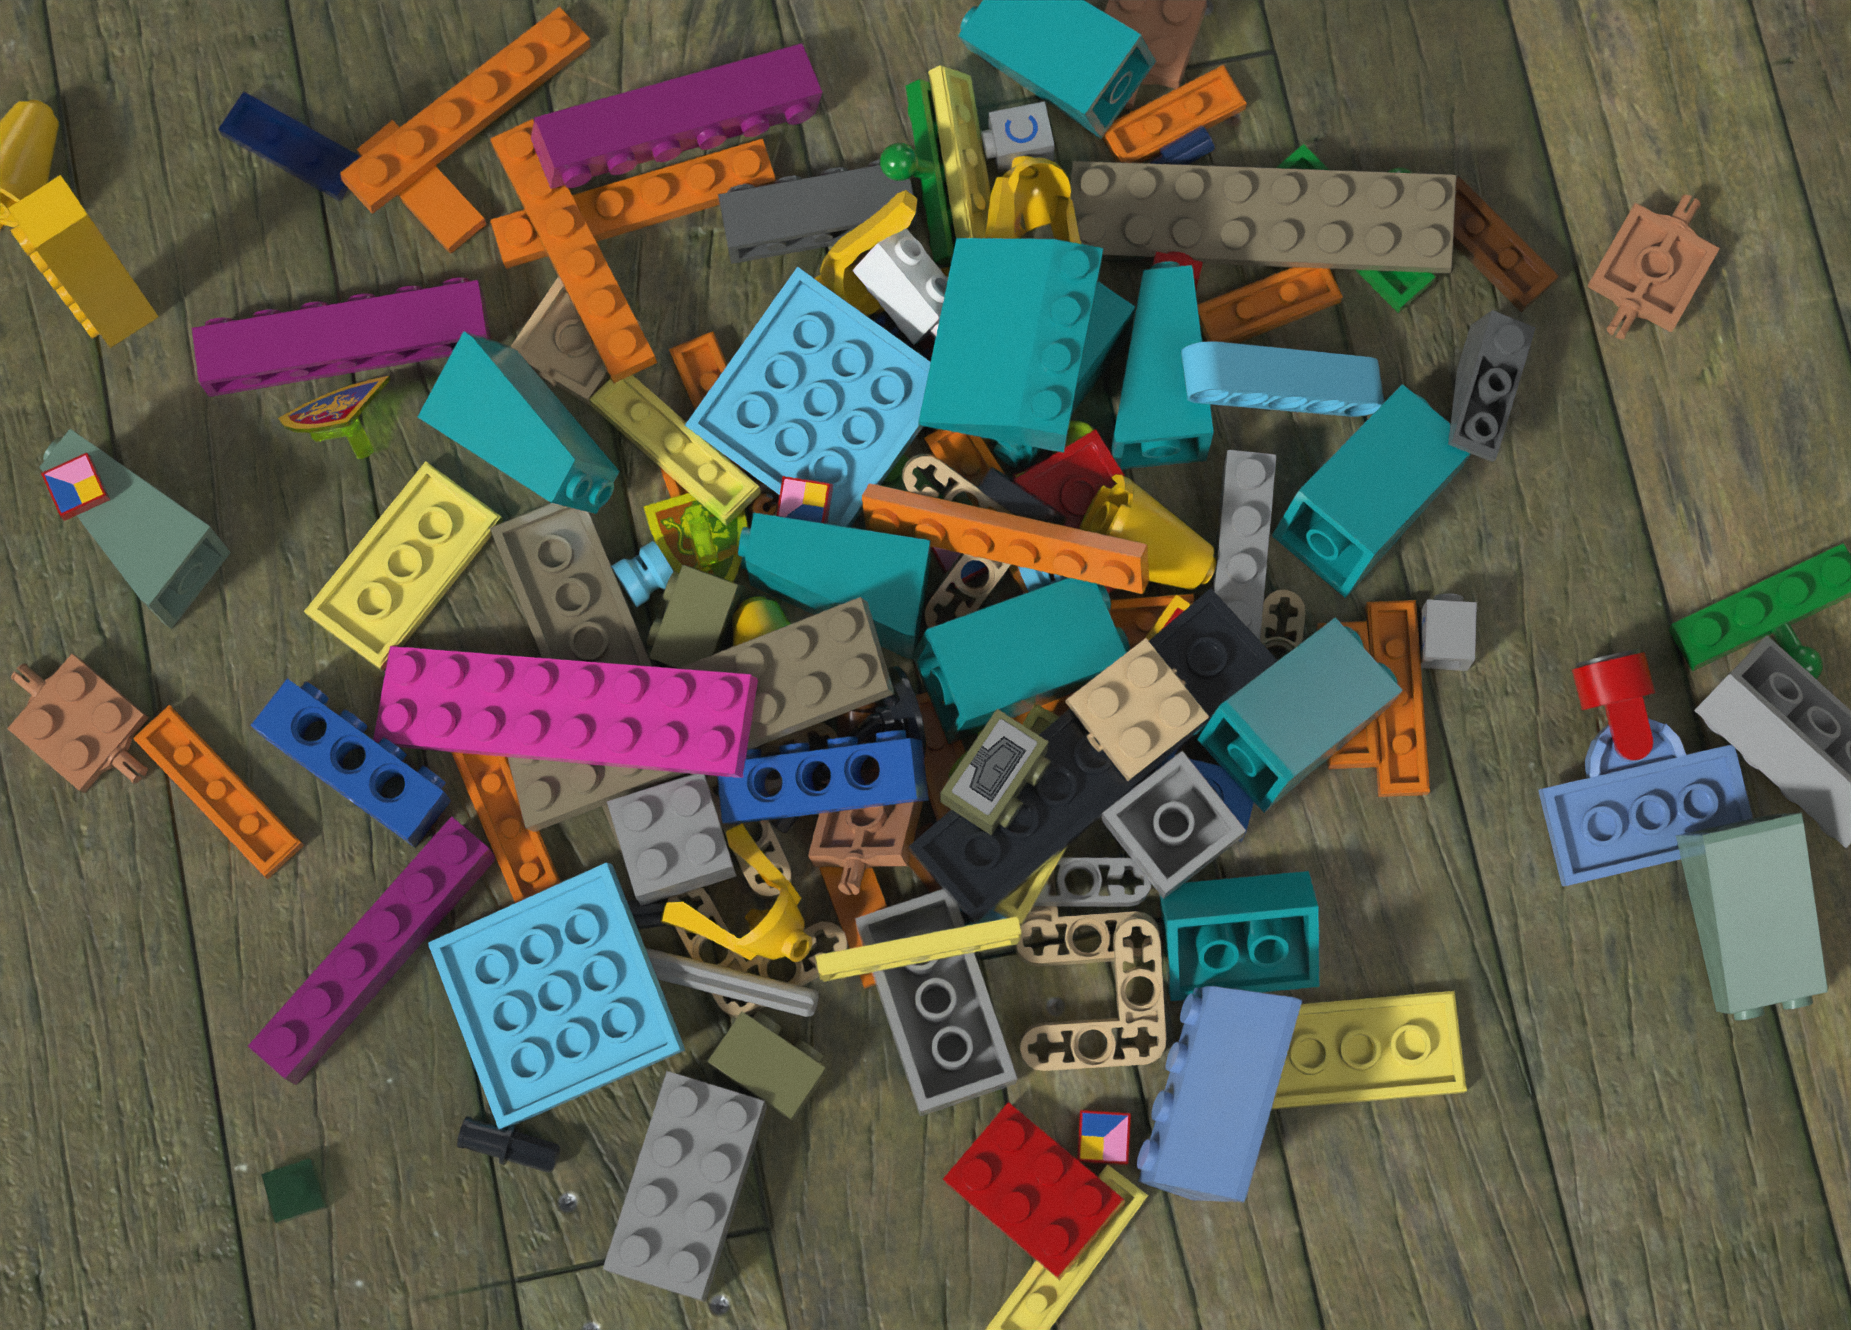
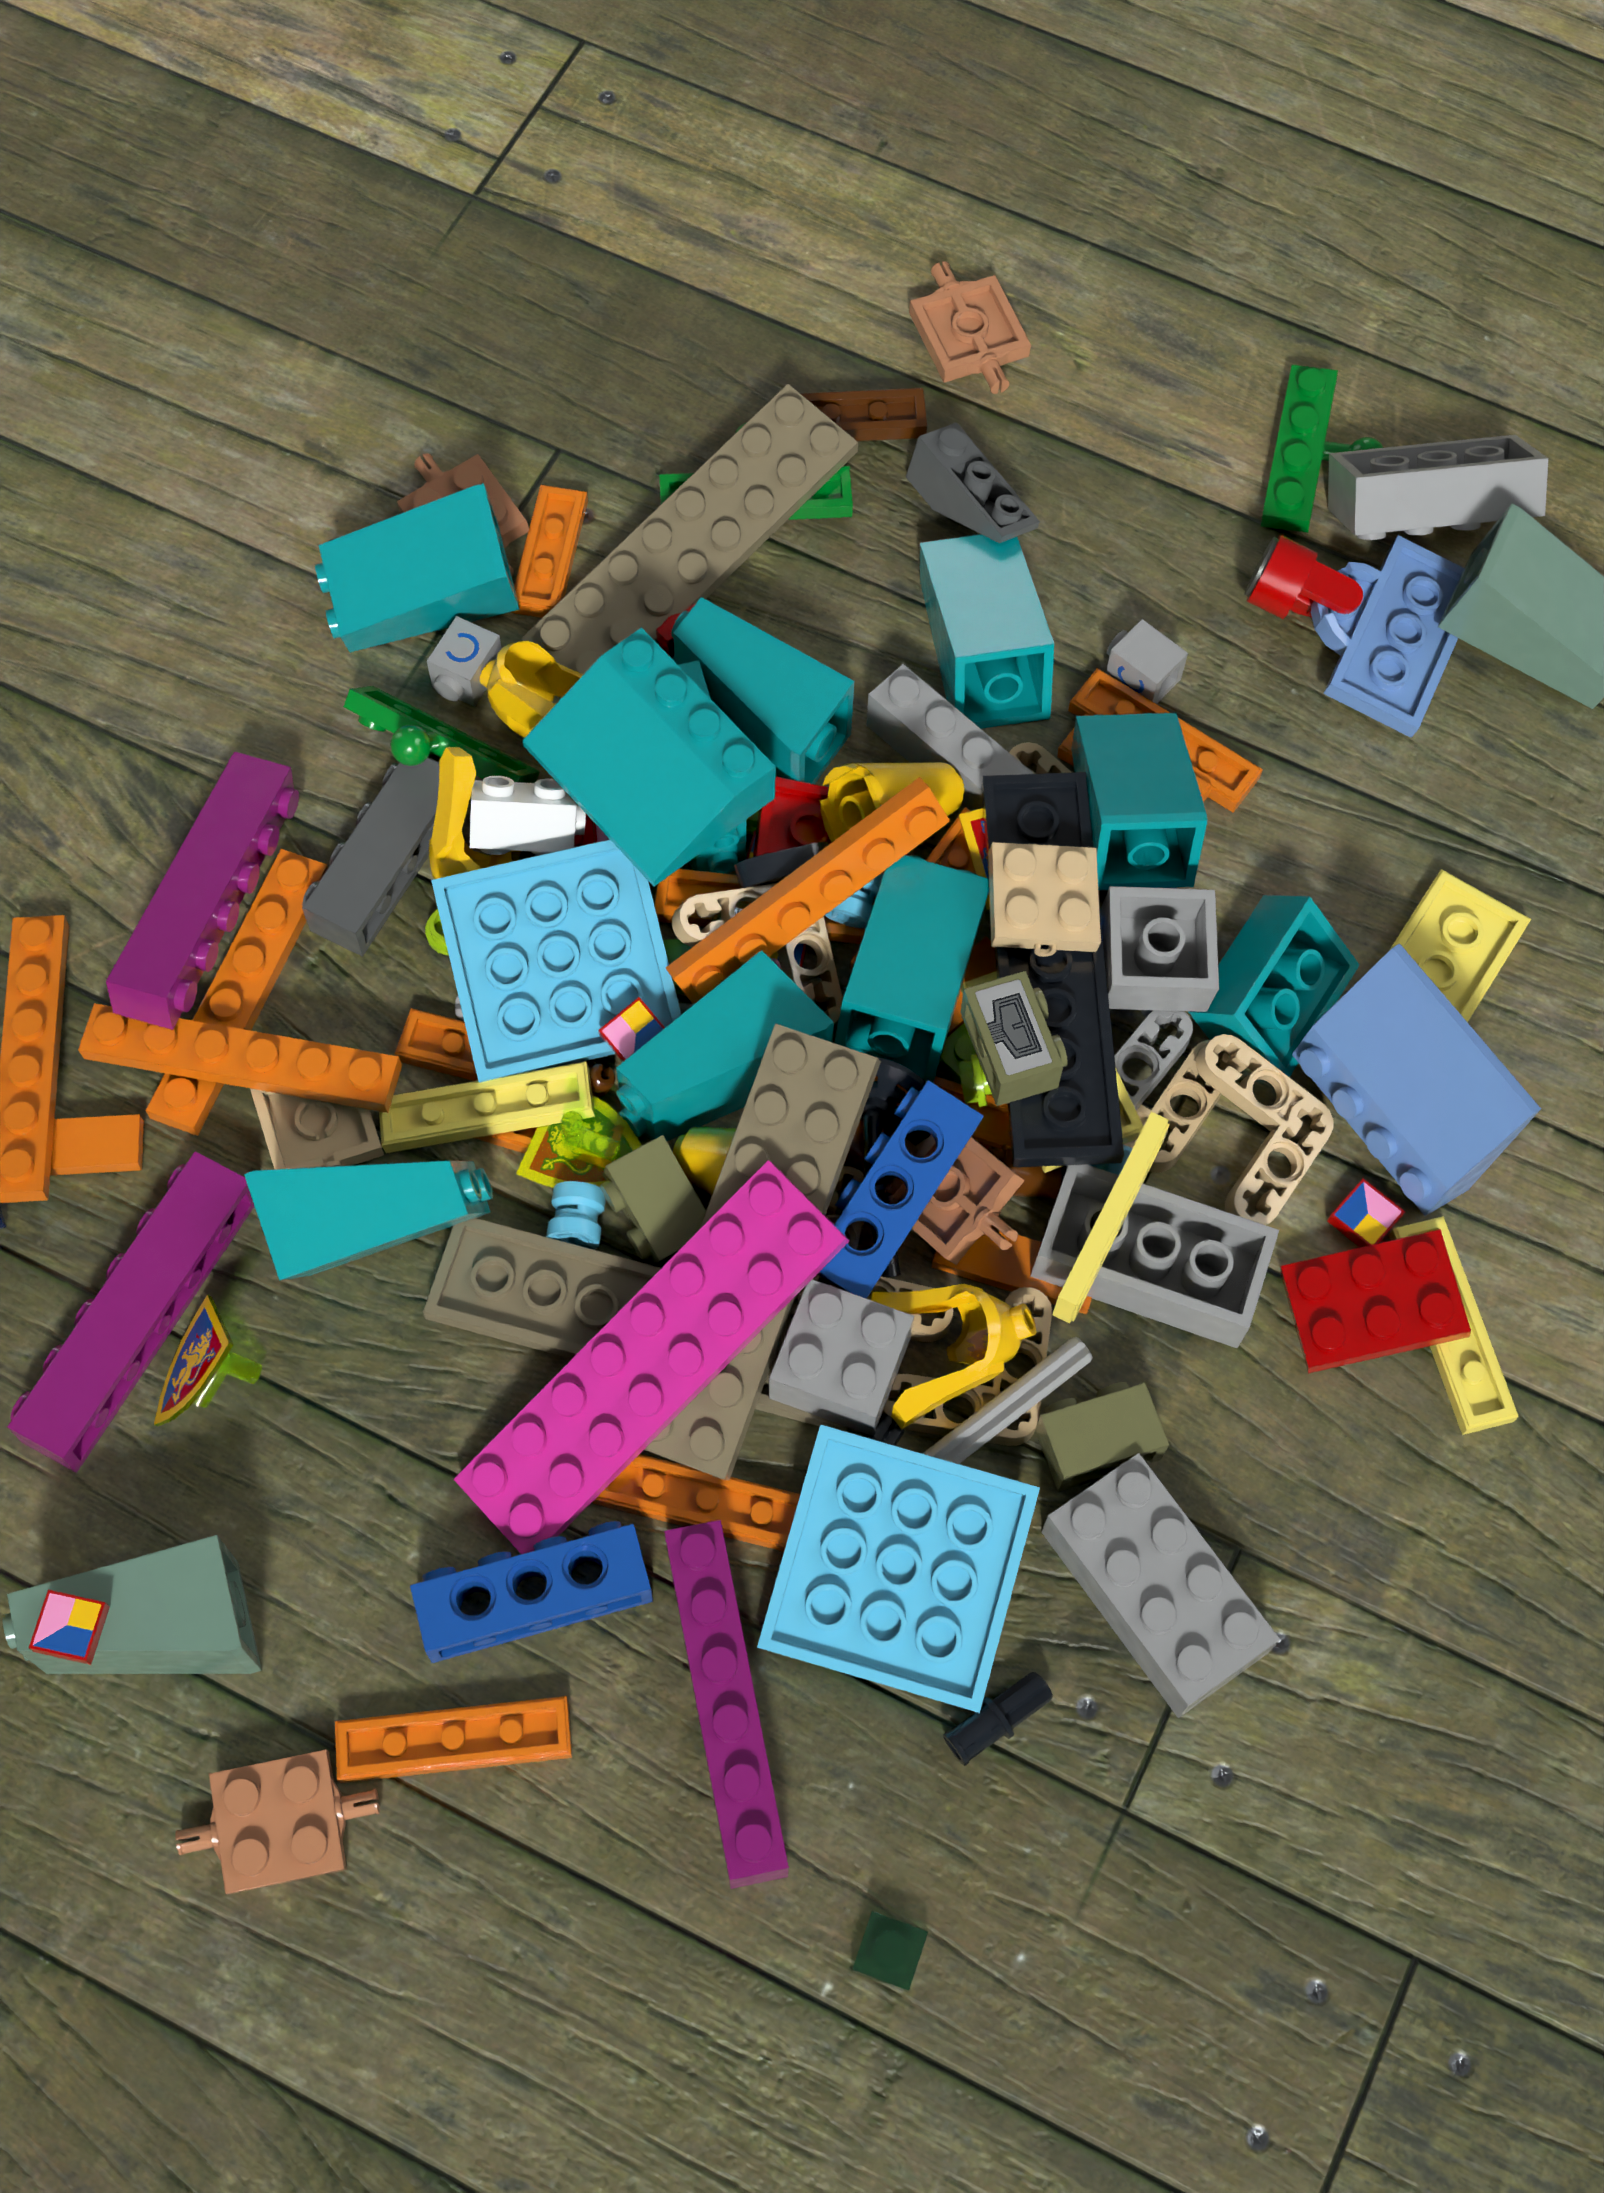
camera: 55 degrees left, 10 degrees down
light yellow tile [304,461,503,672] -> none
light yellow tile [928,65,991,238] -> none
dark blue axle [1147,125,1215,165] -> none
medium azure beam [1181,341,1384,417] -> none
orange tile [1197,267,1343,344] -> none

